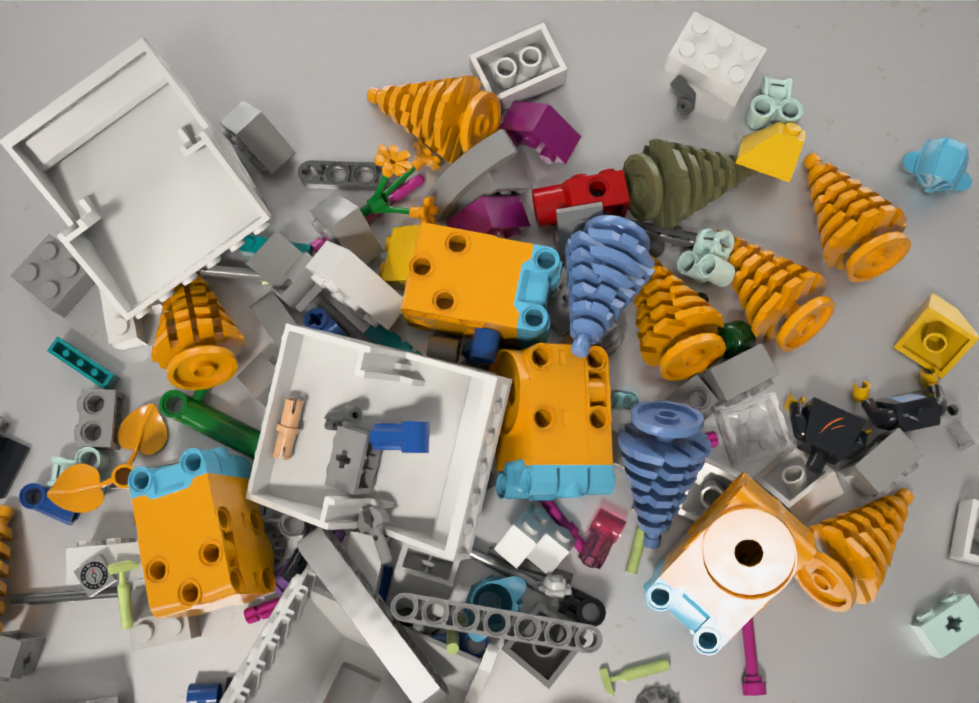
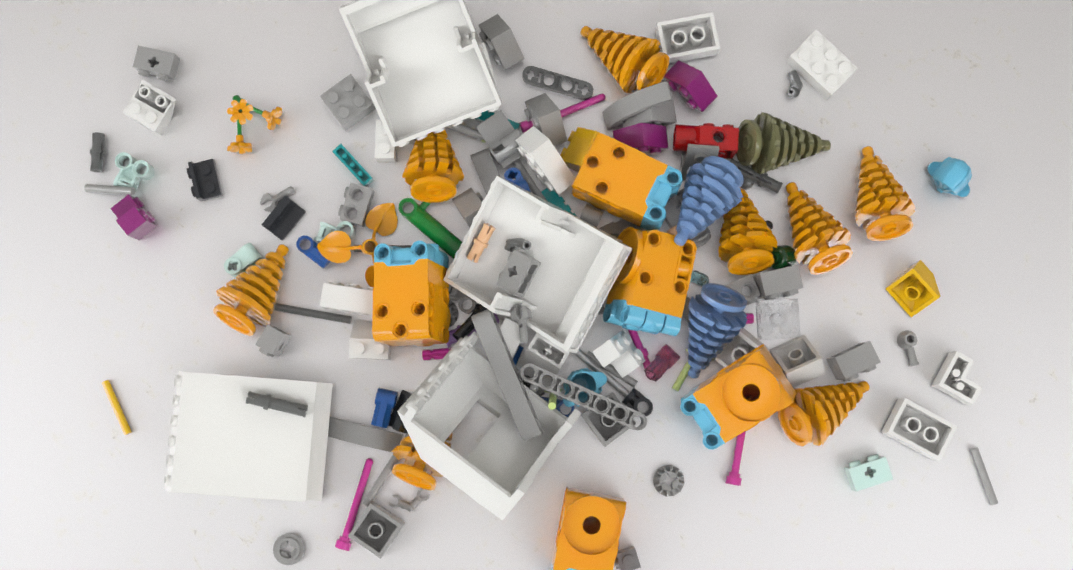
camera: 10 degrees right, 5 degrees up
light grey tile [74,554,118,597] -> none
yellowish green piece [108,560,139,629] -> none
light orange plant [360,139,441,225] -> none
blue piece [369,421,430,453] -> none
blue piece [461,328,501,365] -> none
white plant [538,574,572,607] -> none
yellowish green piece [599,658,670,697] -> none
light aqua piece [676,228,735,287] -> none
yellow slope [736,122,806,182] -> none
light aqua piece [745,75,804,130] -> none
black torso [784,393,873,473] -> none
black torso [851,367,947,432] -> none

